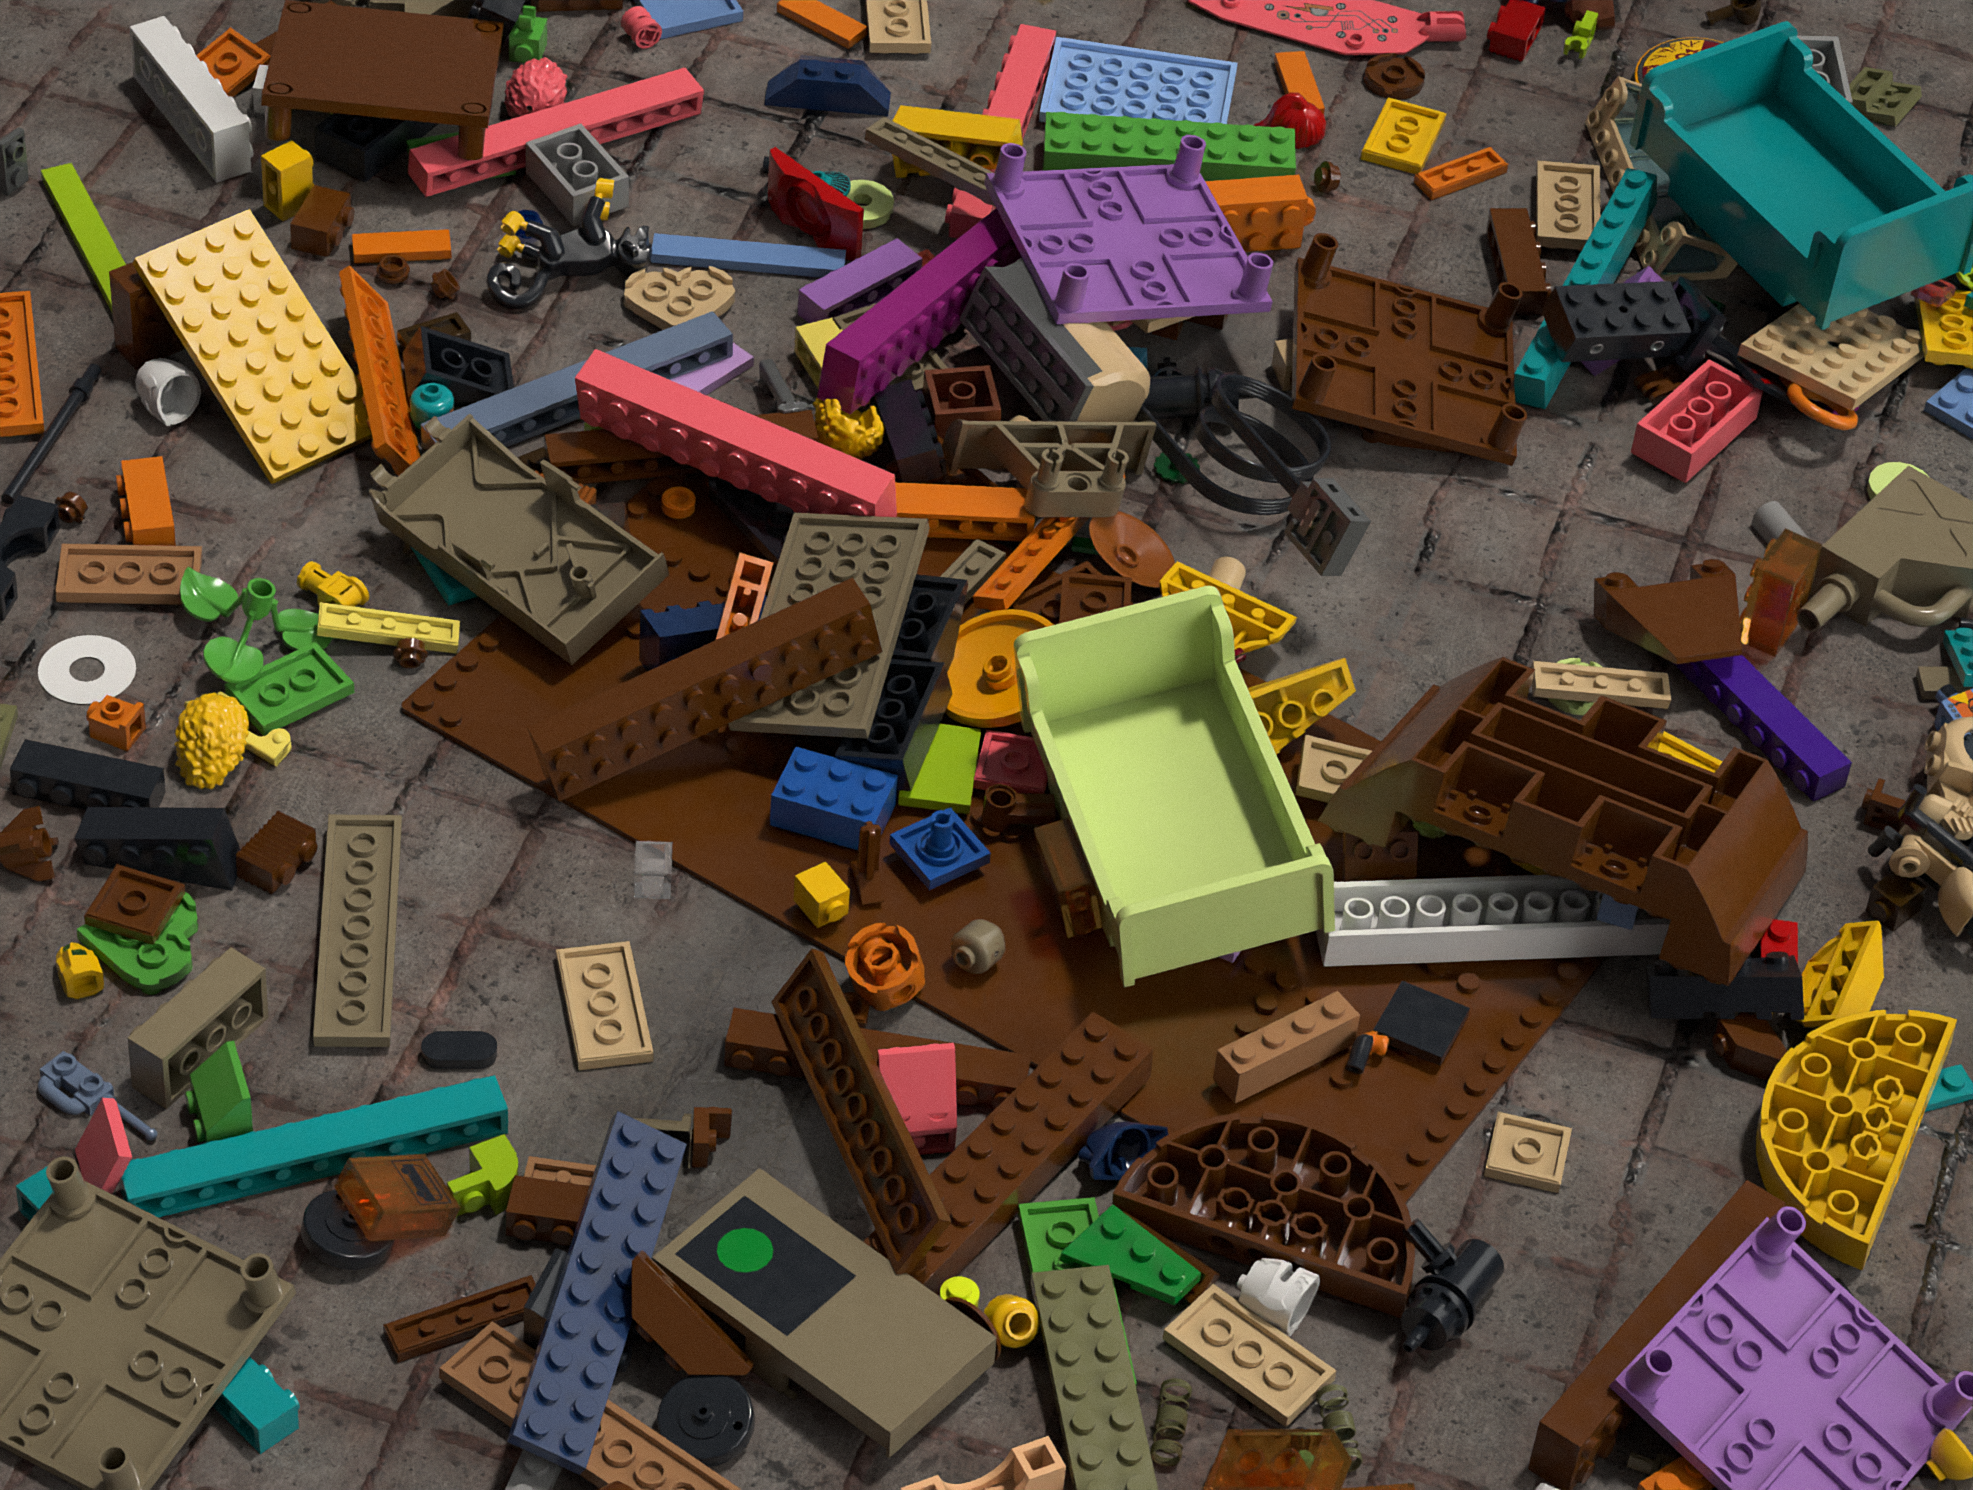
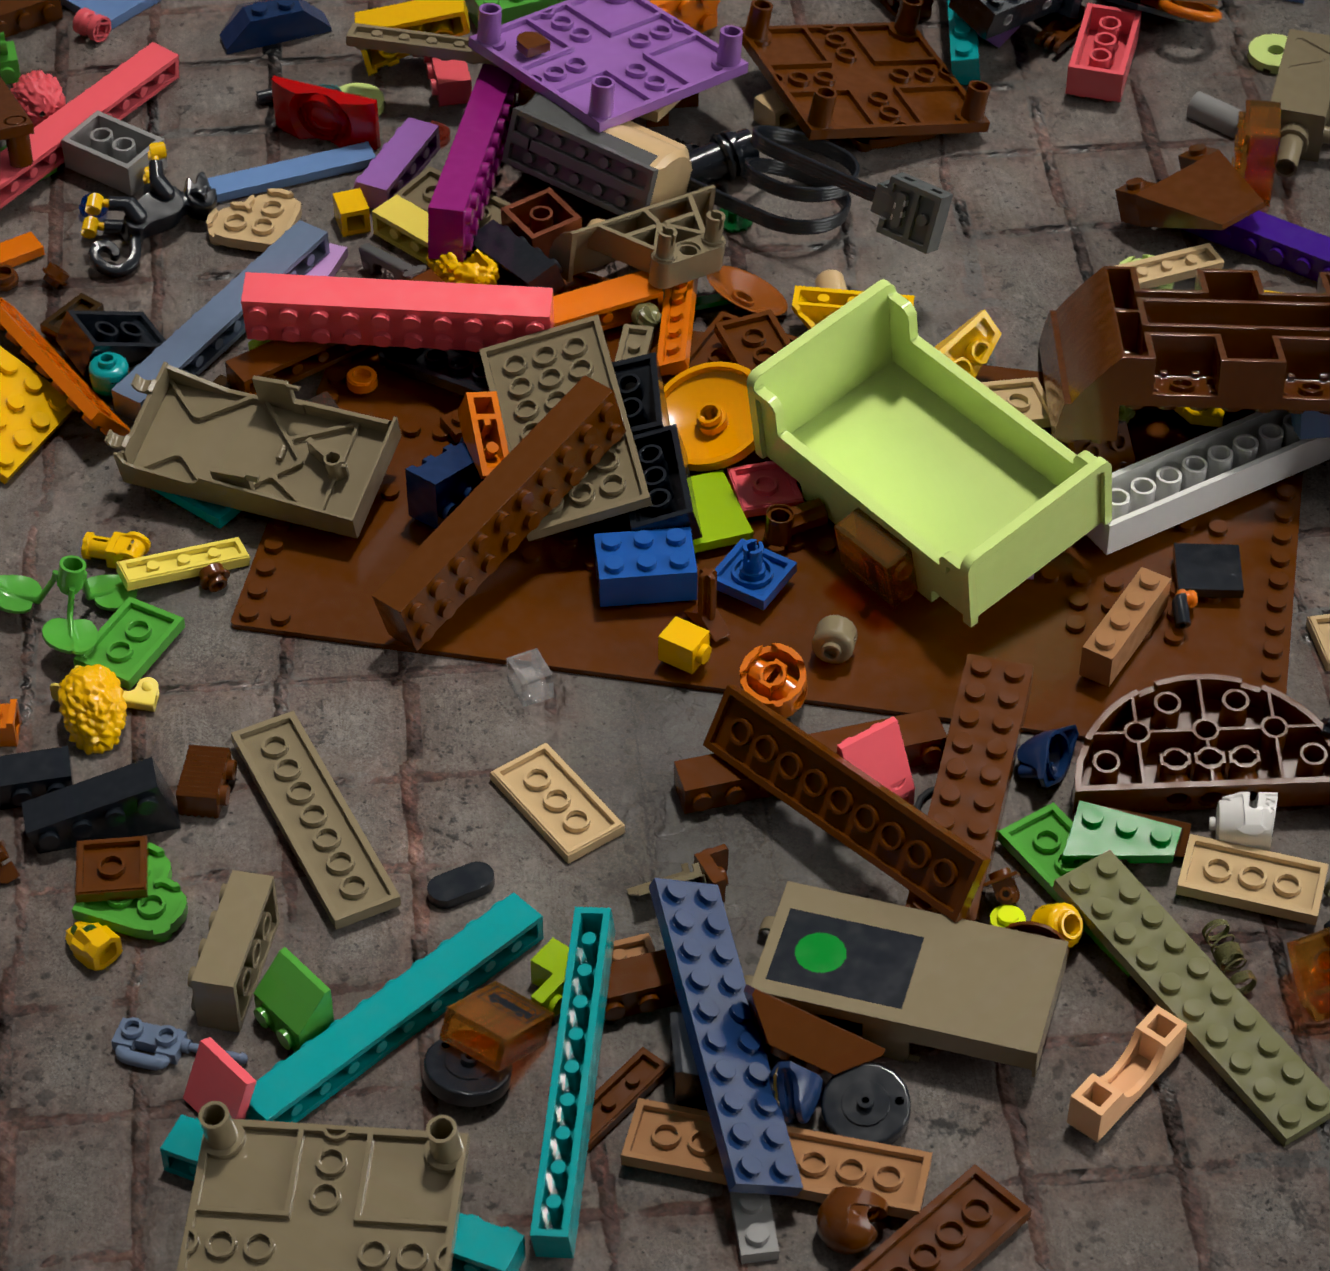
camera: 20 degrees left, 0 degrees up
none -> yellow brick [332,188,371,237]
none -> reddish brown tile [516,31,551,58]
none -> teal brick [530,907,616,1259]
none -> olive plate [631,303,662,331]
none -> dark blue hat [768,1061,823,1125]
none -> reddish brown hinge [983,867,1021,905]

